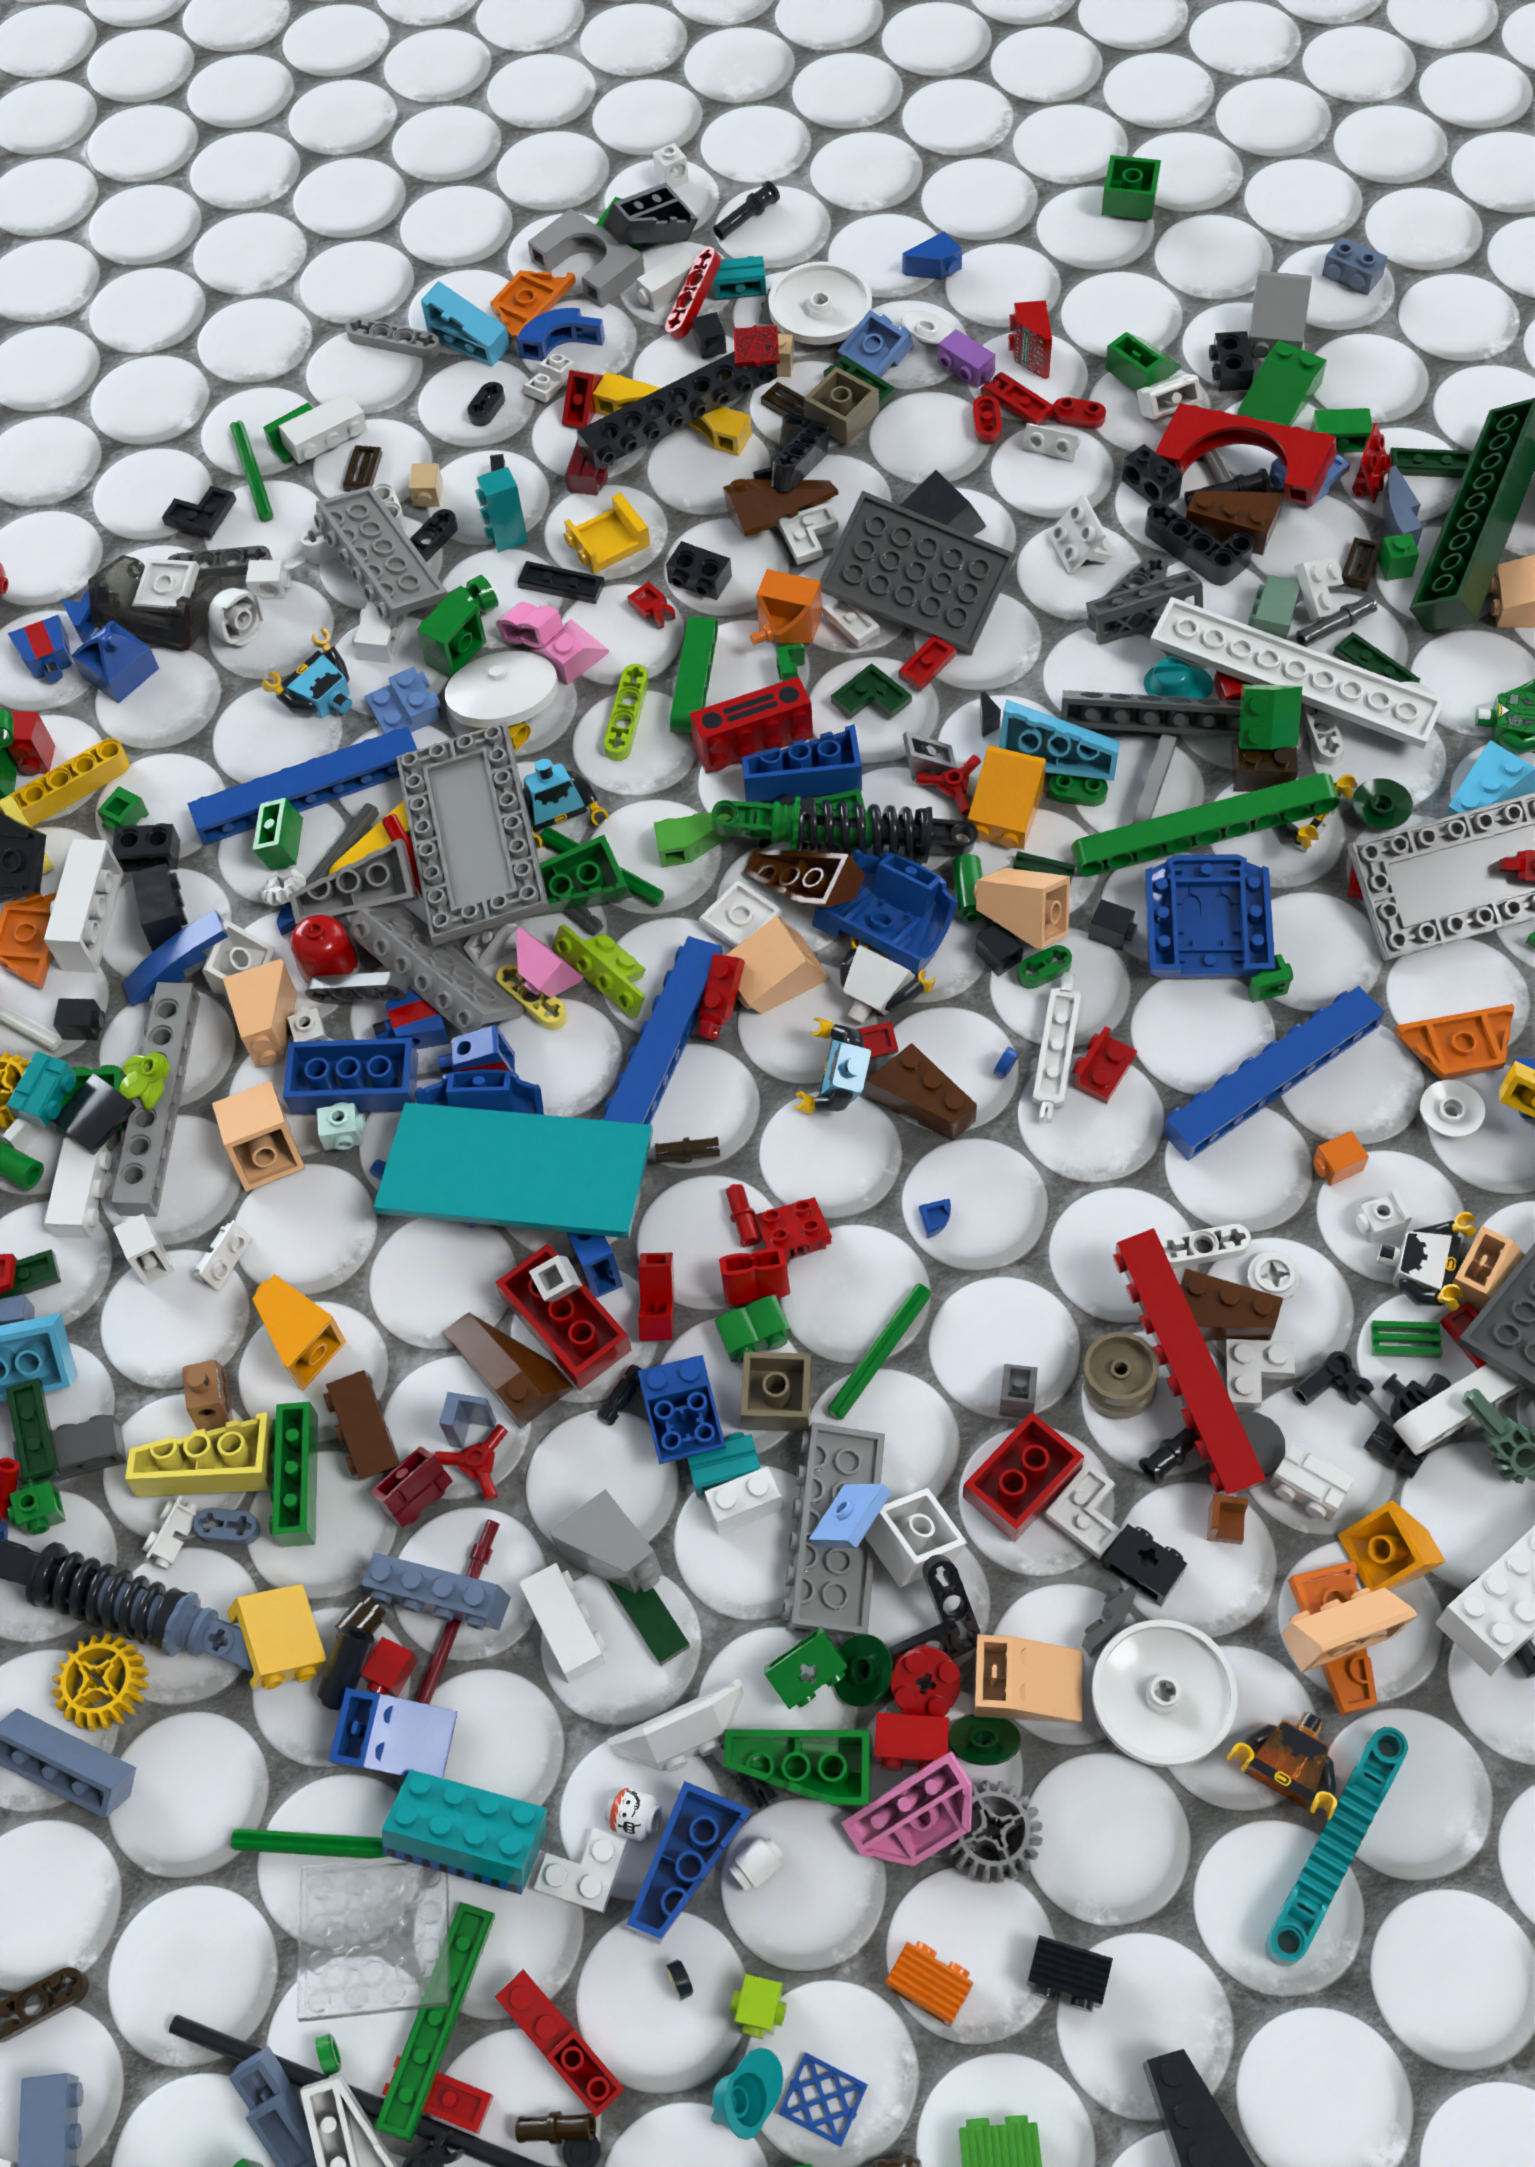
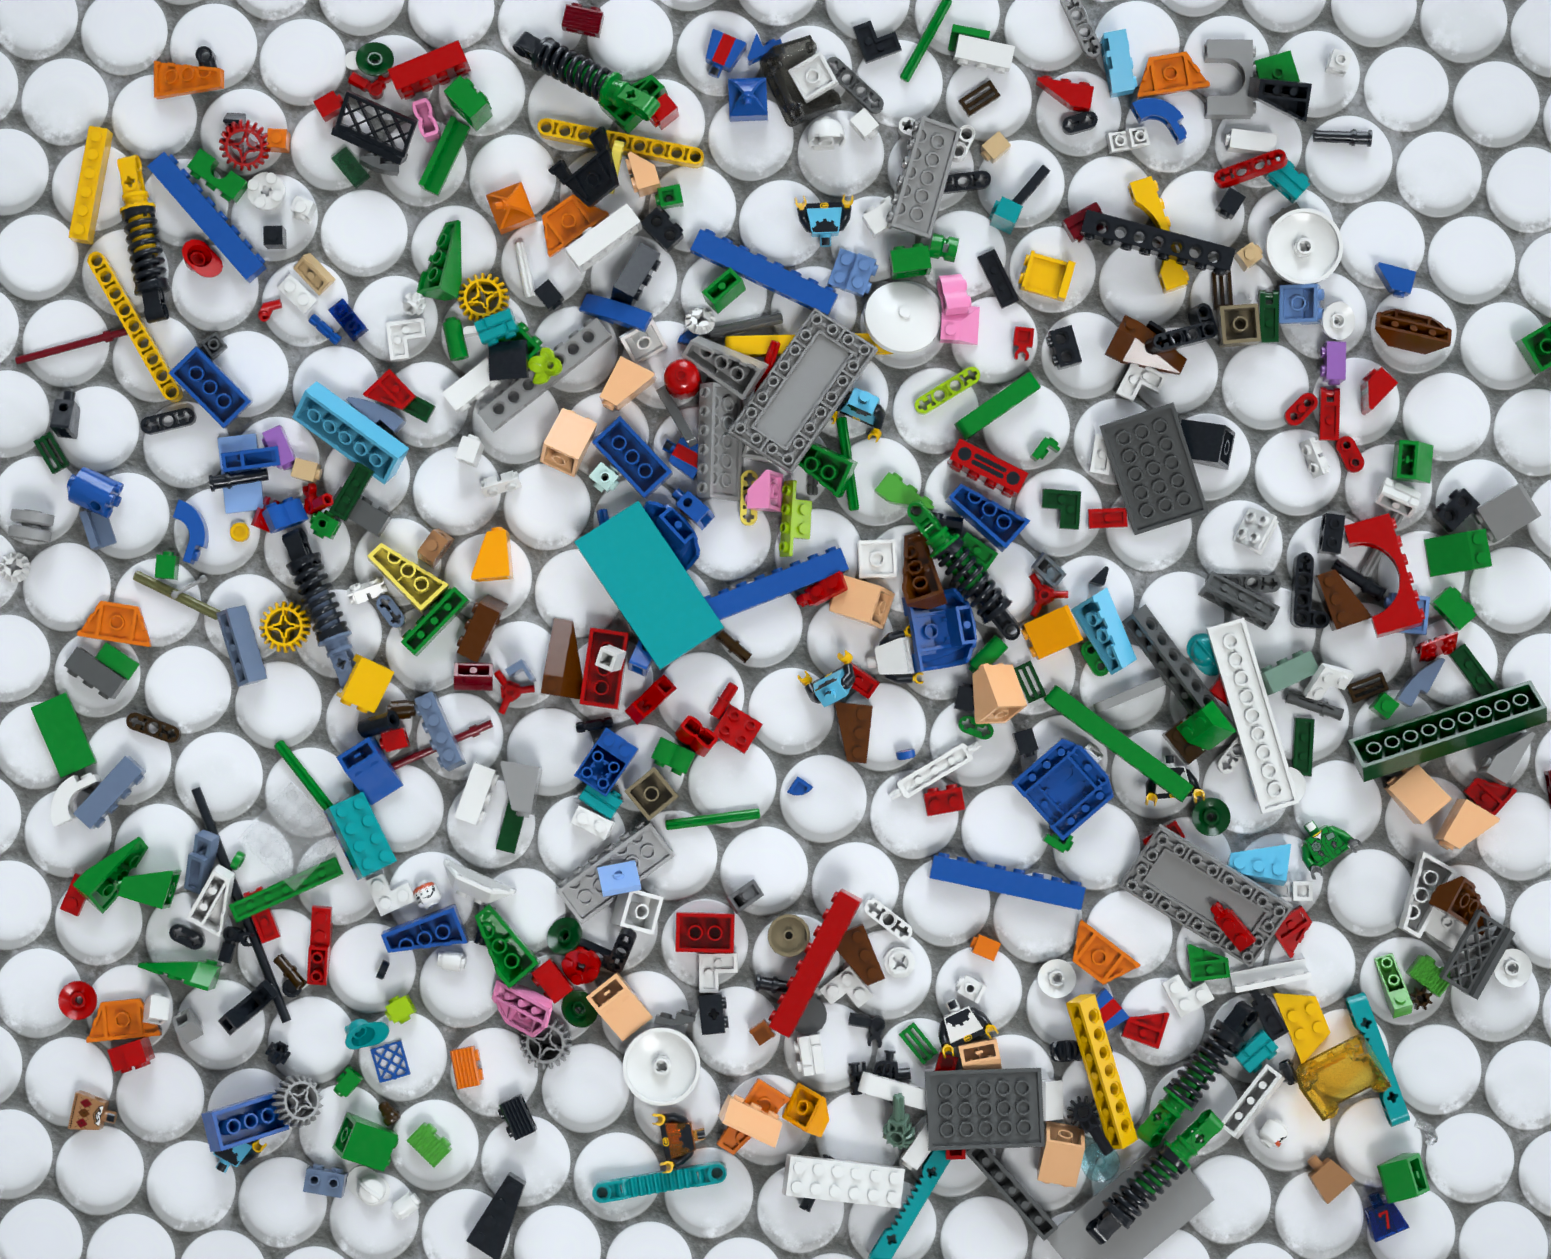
camera: 45 degrees right, 25 degrees up
white brick [287,1007,328,1042] -> none
red slope [561,370,604,428] -> none
red piece [733,325,780,367] -> none
orange piece [750,569,822,646] -> none
green brick [764,1626,848,1709] -> none
none -> light nougat slope [625,152,661,197]
none -> red slope [1036,75,1094,112]
none -> reddish brown wedge [1375,309,1452,355]

